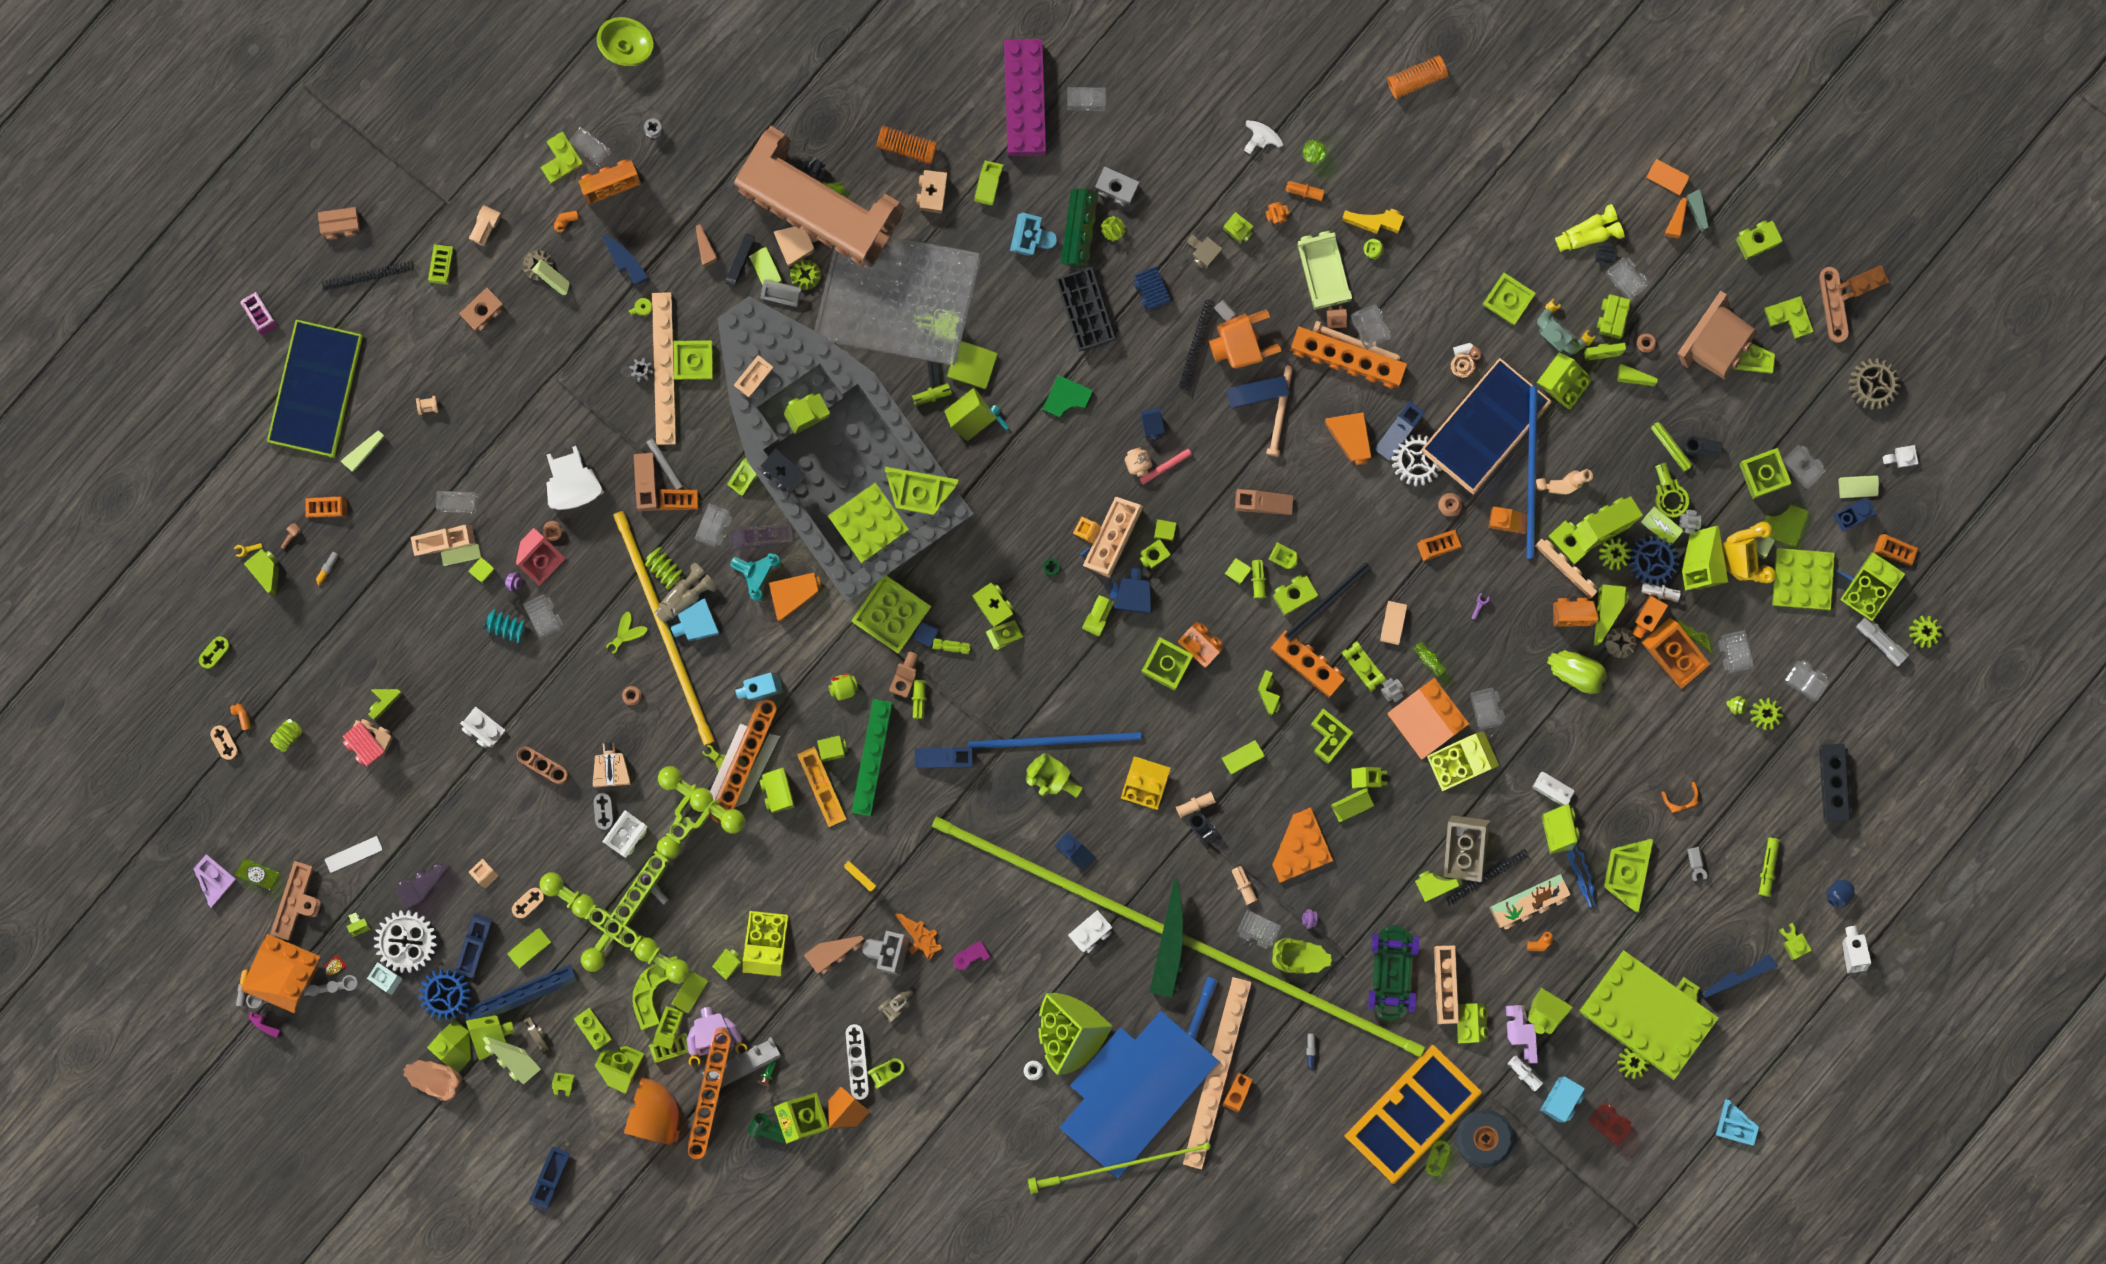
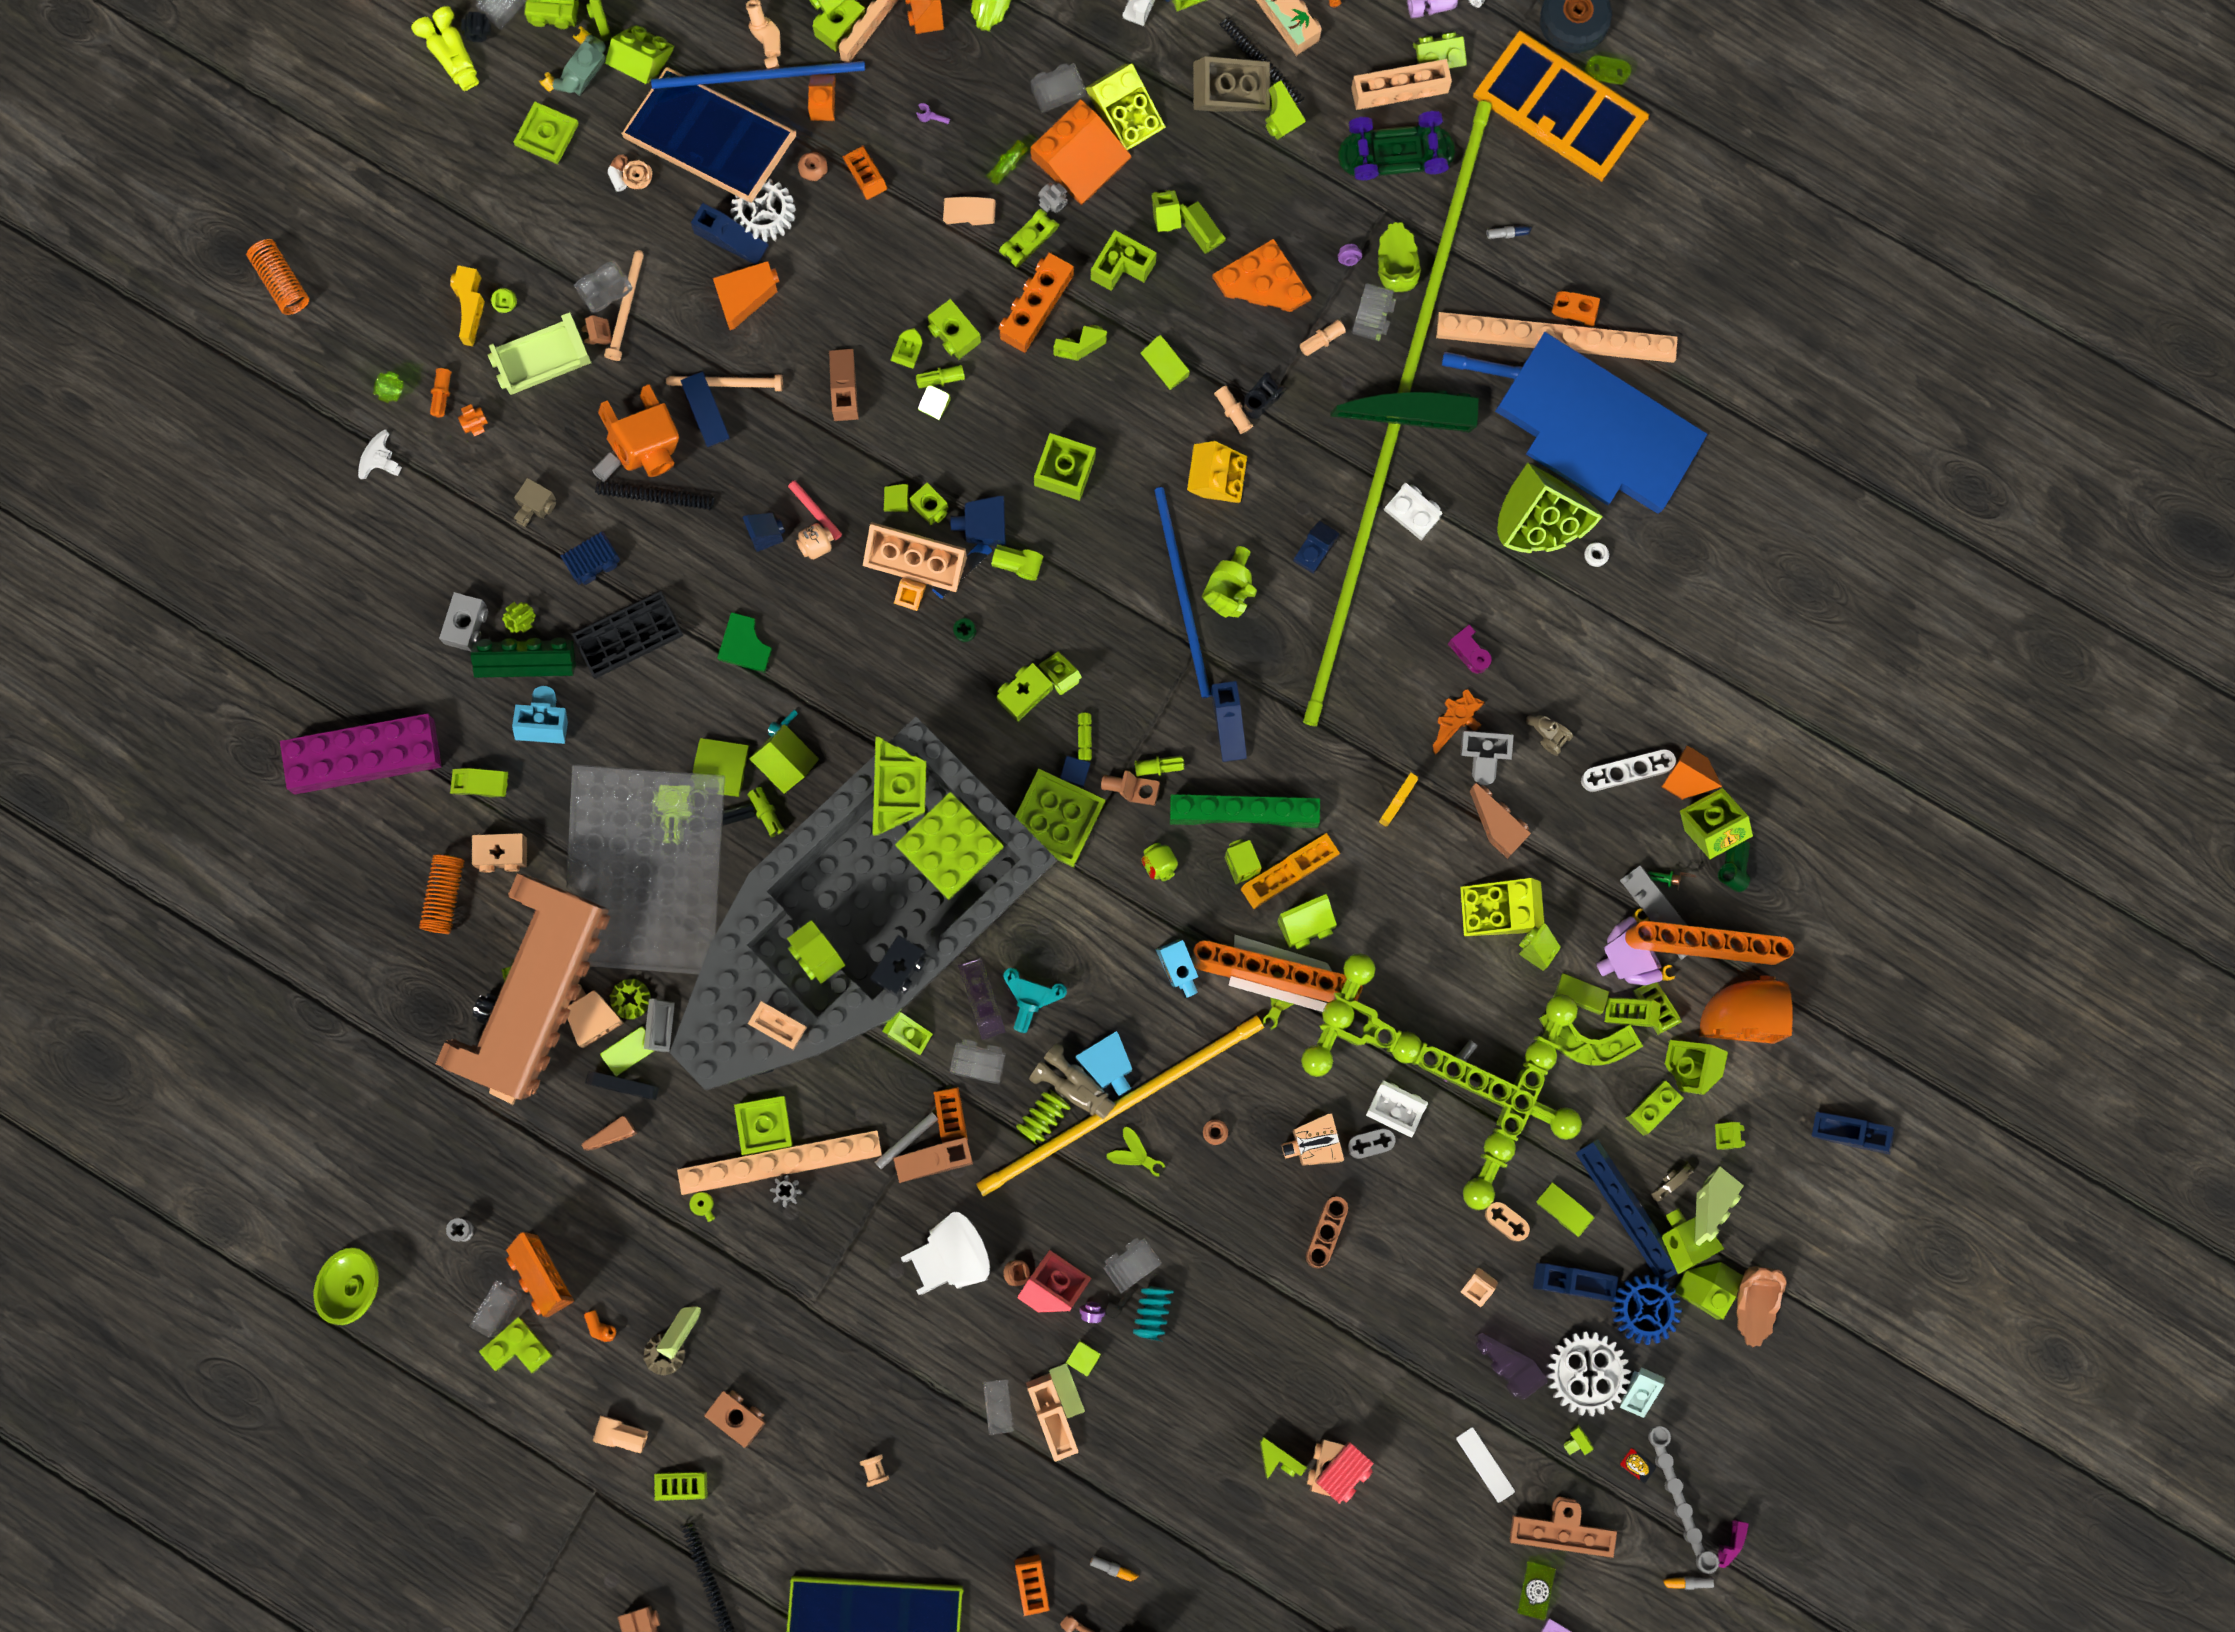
camera: 100 degrees left, 5 degrees down
orange slope [241,934,320,1013] -> none
lime gear [270,719,303,752] -> none
yellowish green piece [341,431,385,473] -> none
white bracket [460,707,506,749] -> none
dark blue slope [602,235,648,287] -> none
orange slope [769,573,821,622] -> none
lime piece [867,1059,905,1089] -> none
lime piece [1028,1142,1211,1194] -> none
clear brick [1067,87,1106,111] -> none
orange bracket [1177,622,1224,668] -> none
lime brick [1223,212,1253,244] -> none
black axle [1284,563,1371,642] -> none
orange brick [1290,326,1407,389] -> none

